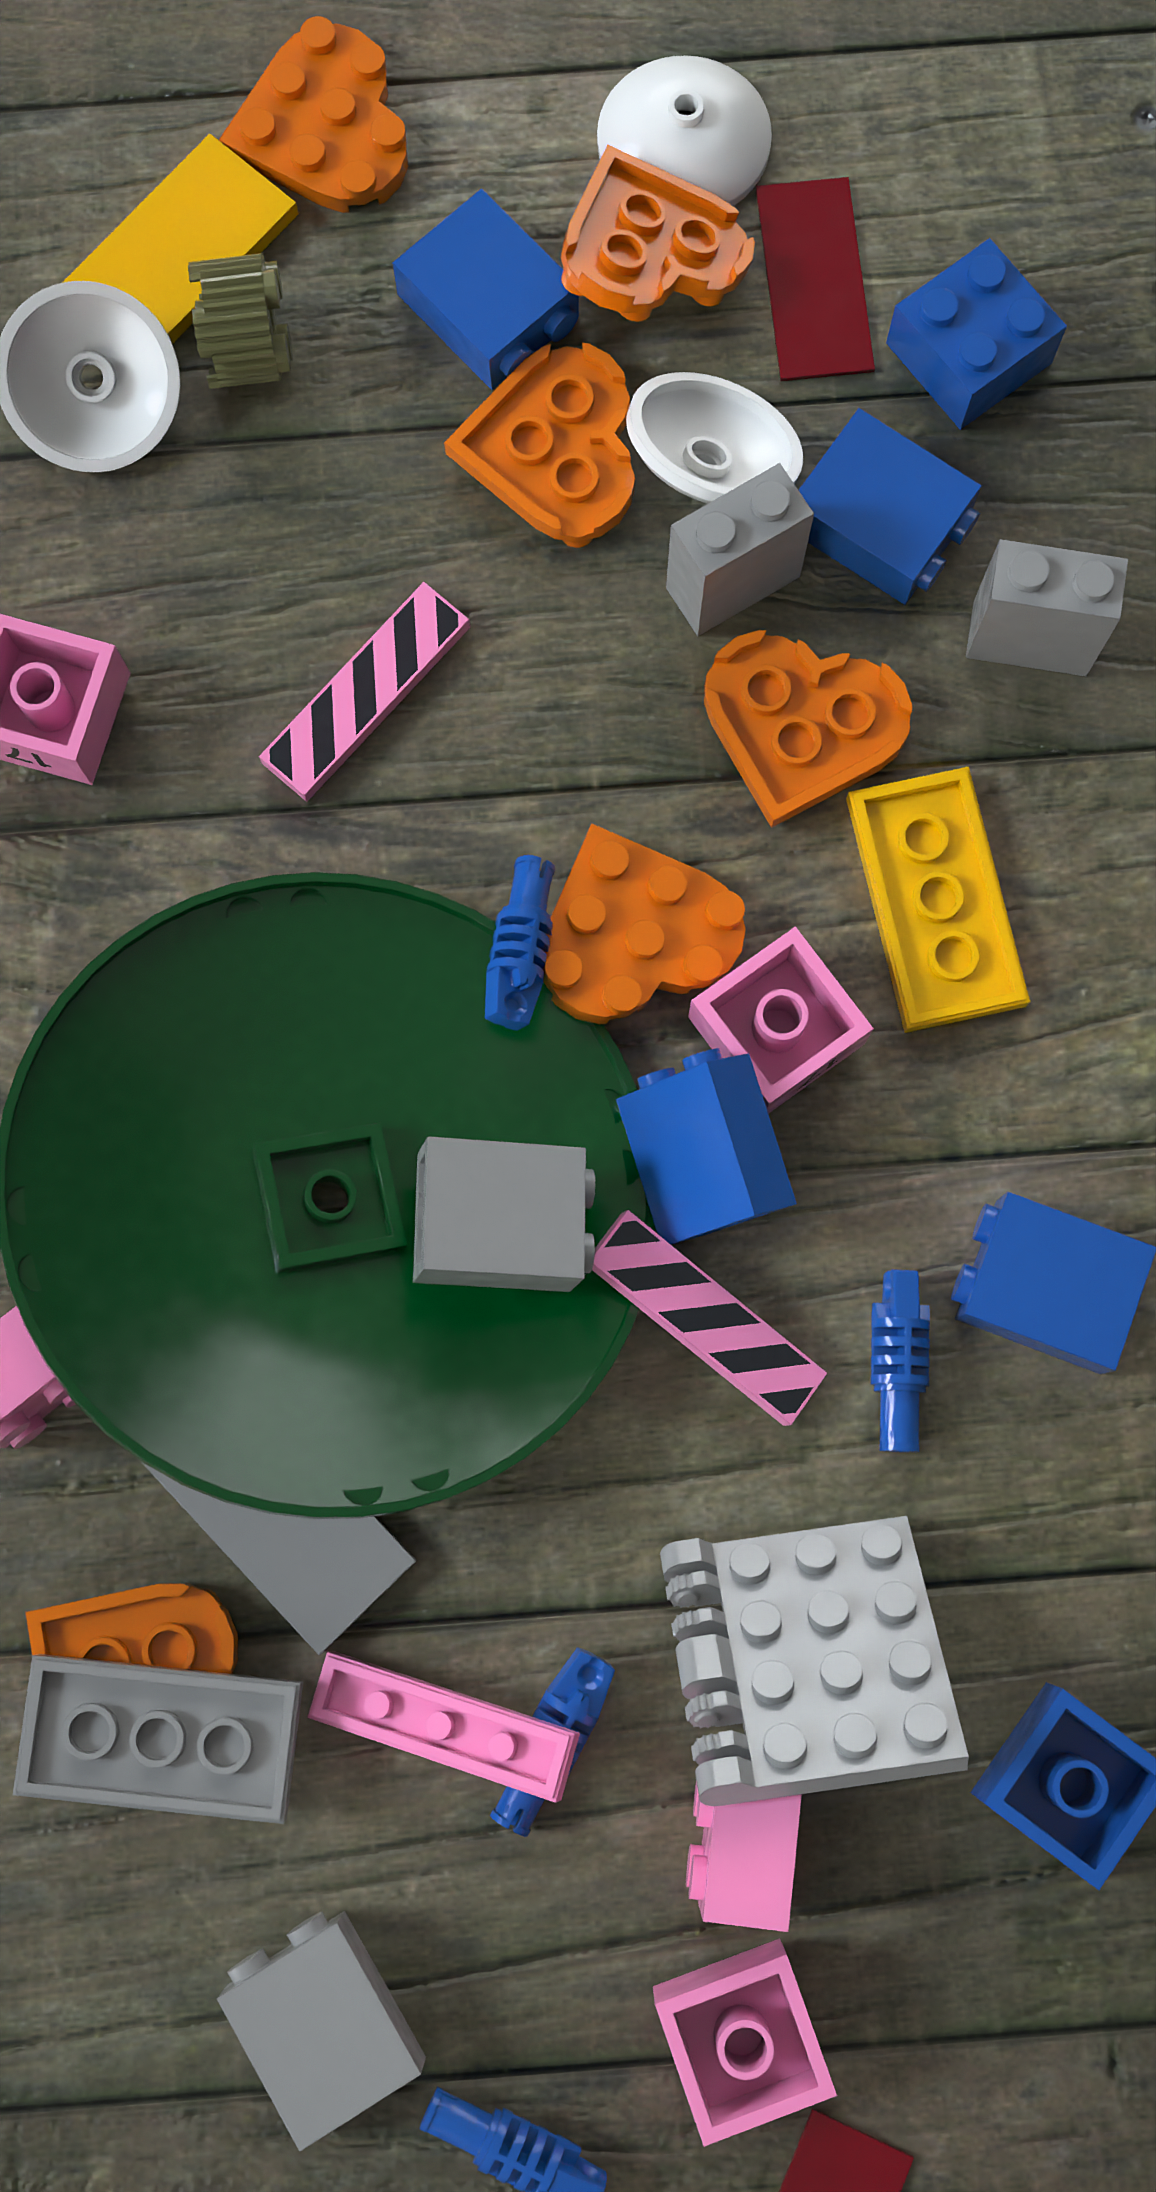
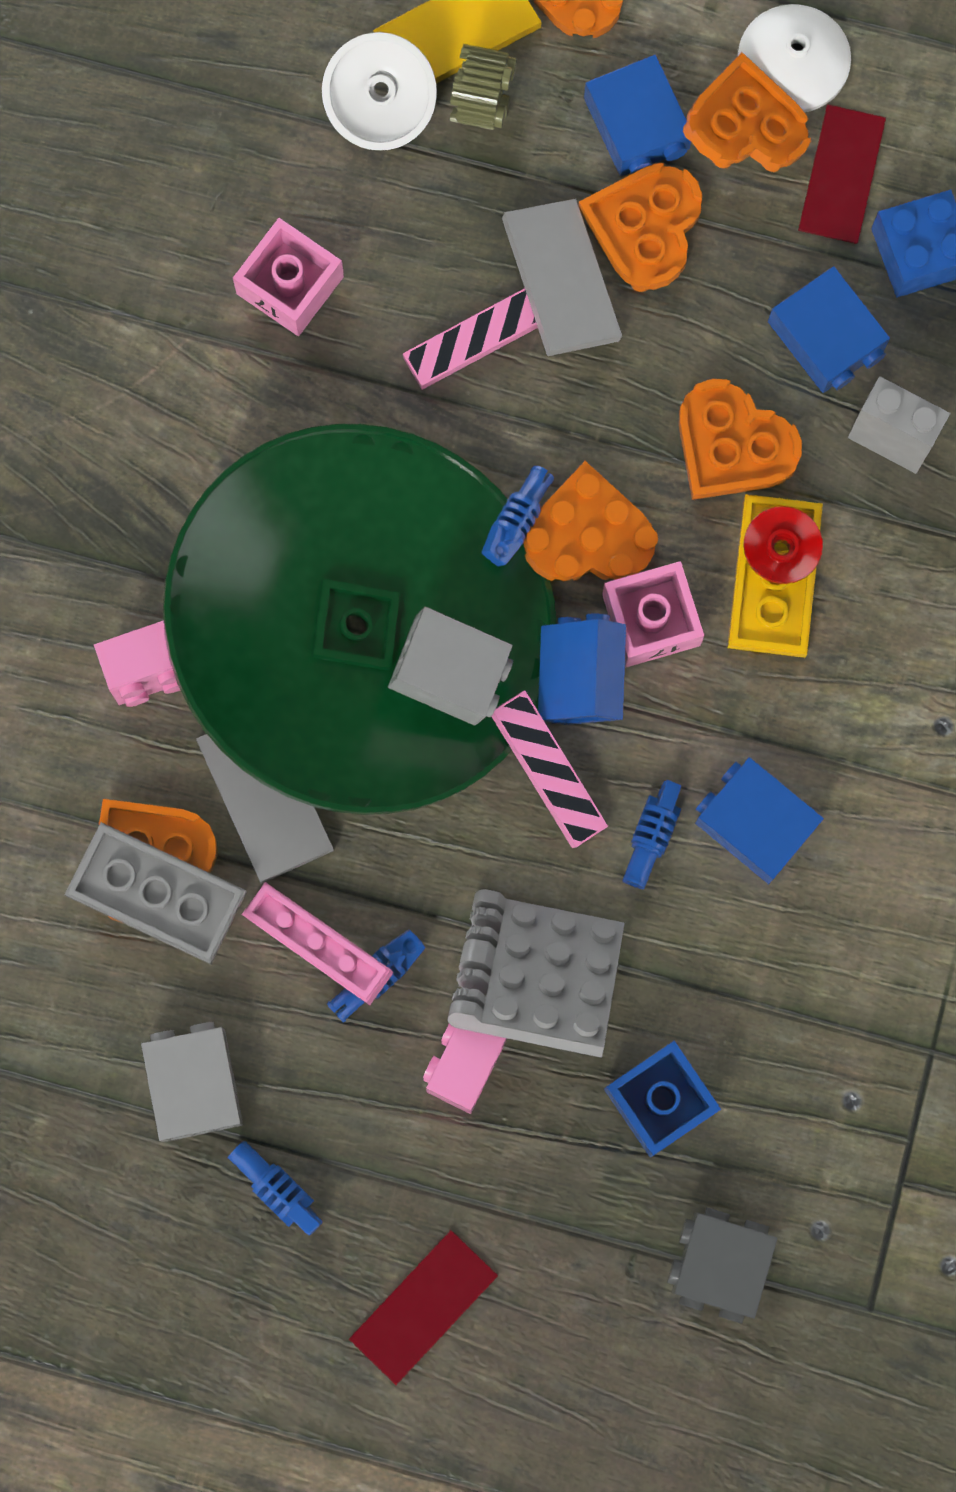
camera: 15 degrees right, 0 degrees up
white dish [626,372,803,504] -> none
bright pink brick [653,1938,837,2147] -> none
light grey brick [666,463,814,636] -> none
none -> light grey tile [502,199,622,356]
none -> red dish [743,506,823,584]

